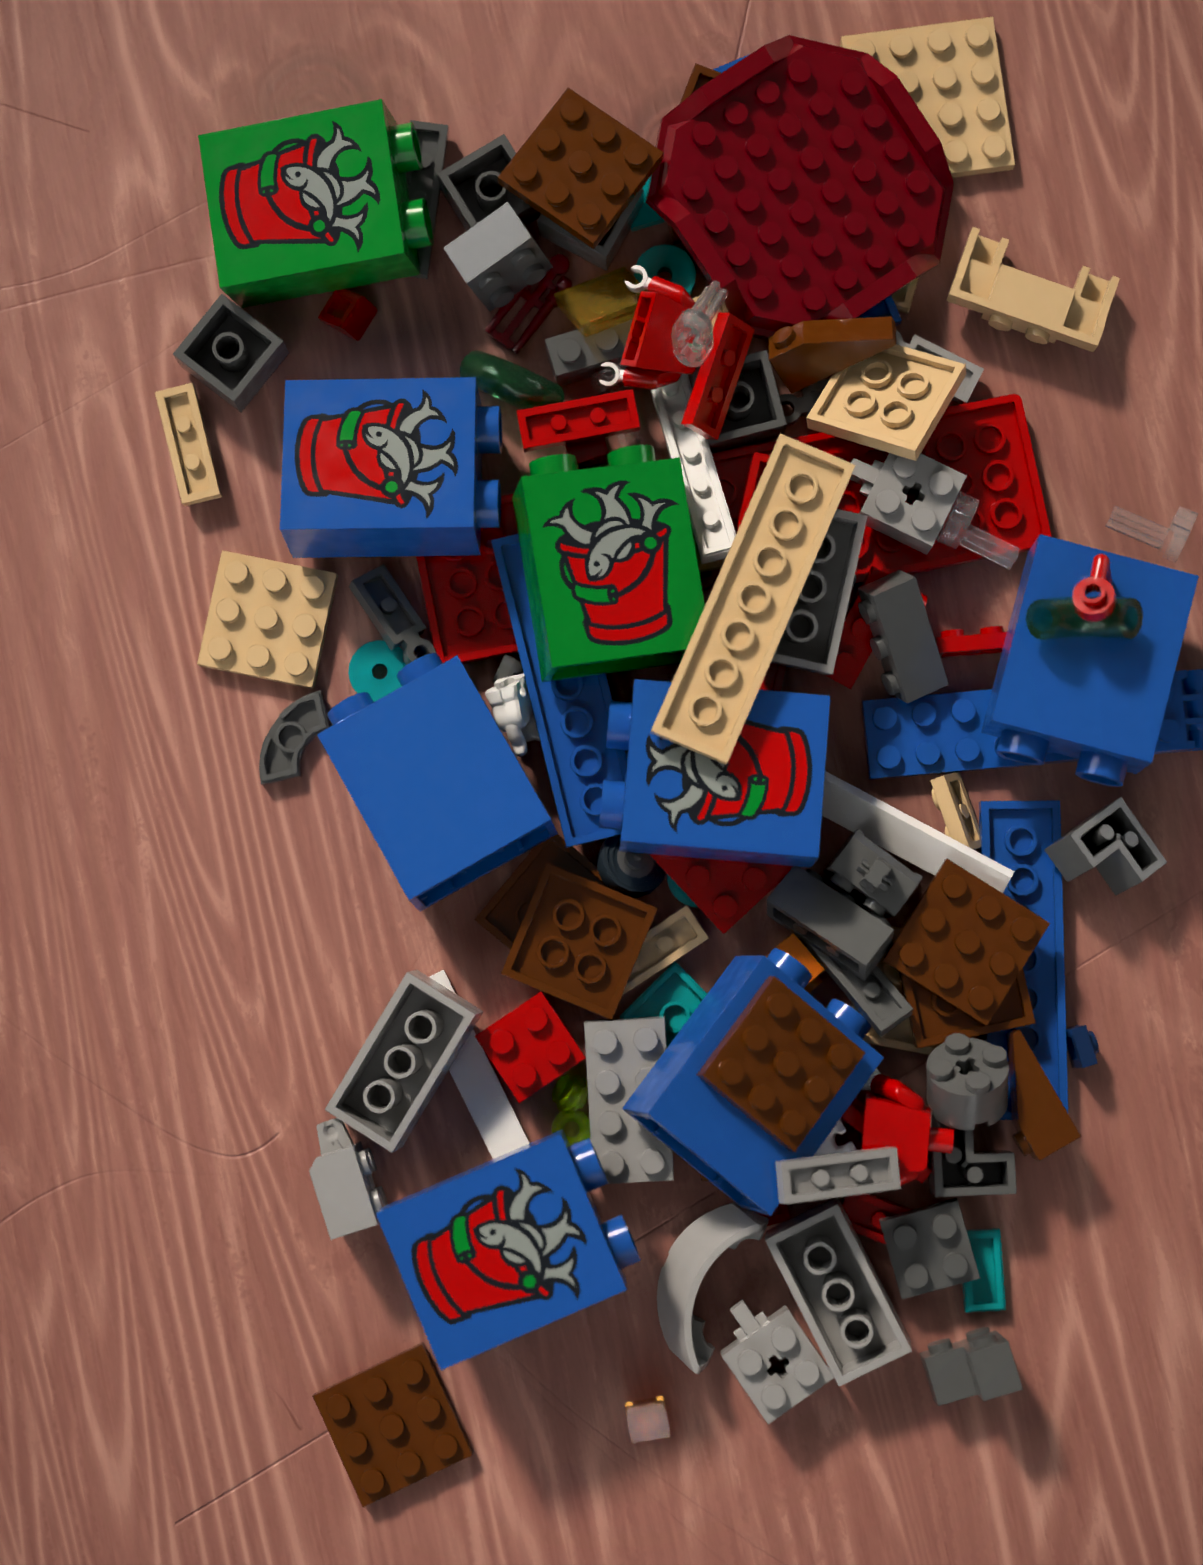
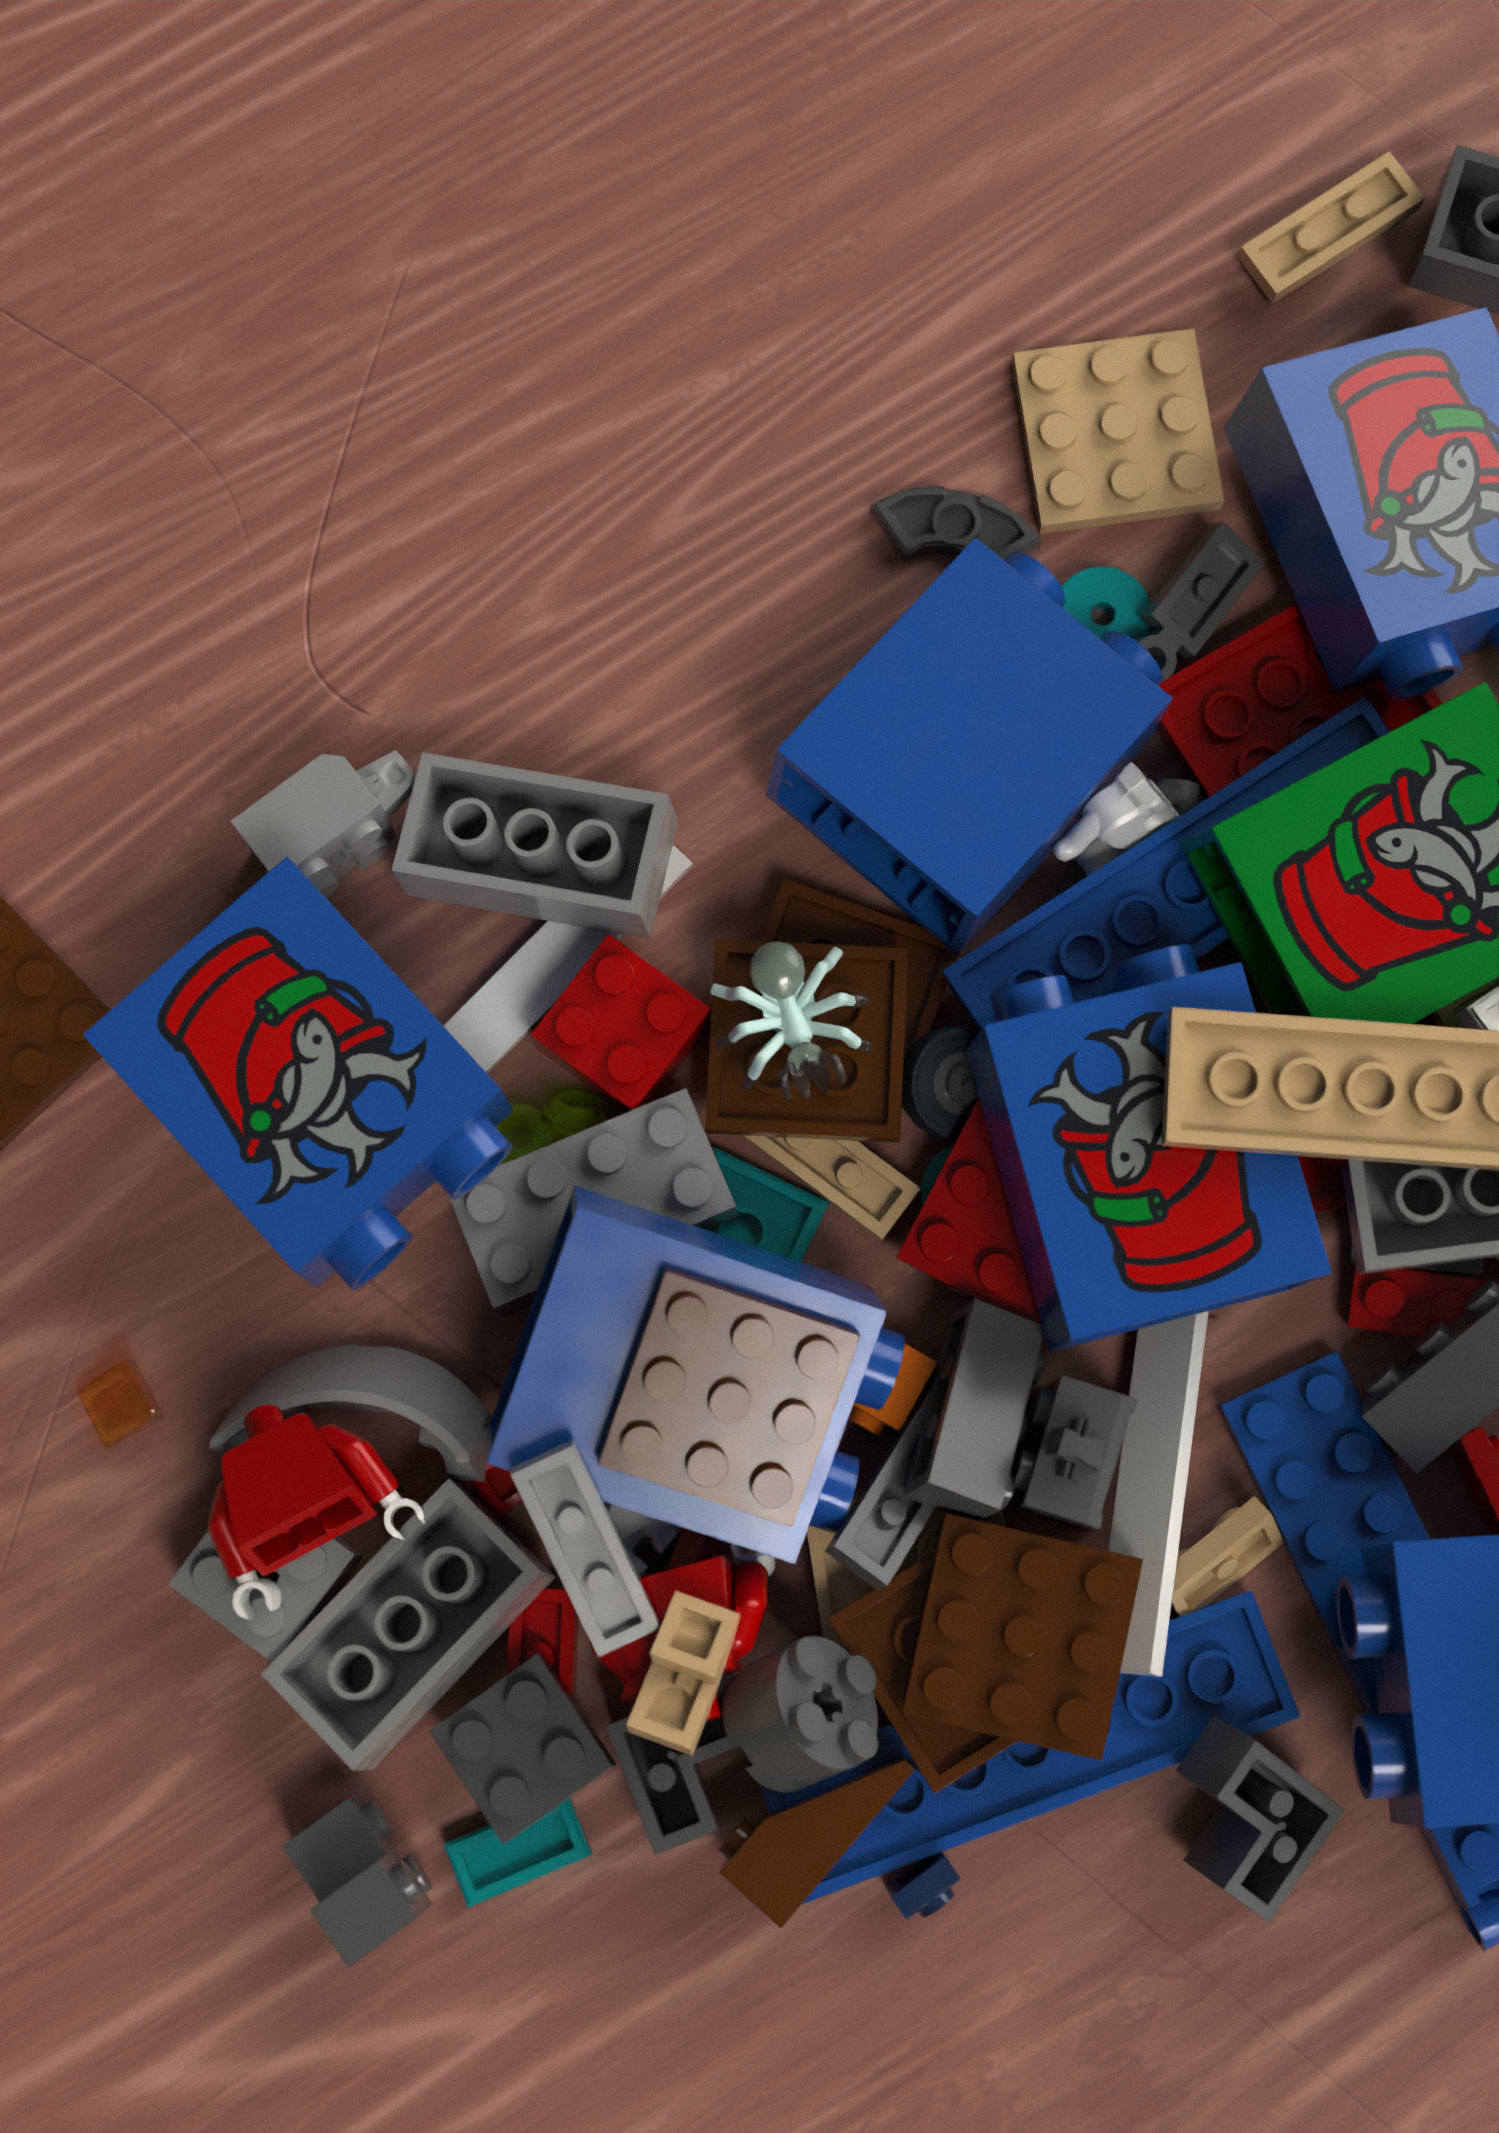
camera: 70 degrees right, 5 degrees down
none -> red torso [208,1404,426,1620]
none -> tan slope [626,1591,740,1756]
none -> animal [709,941,873,1100]

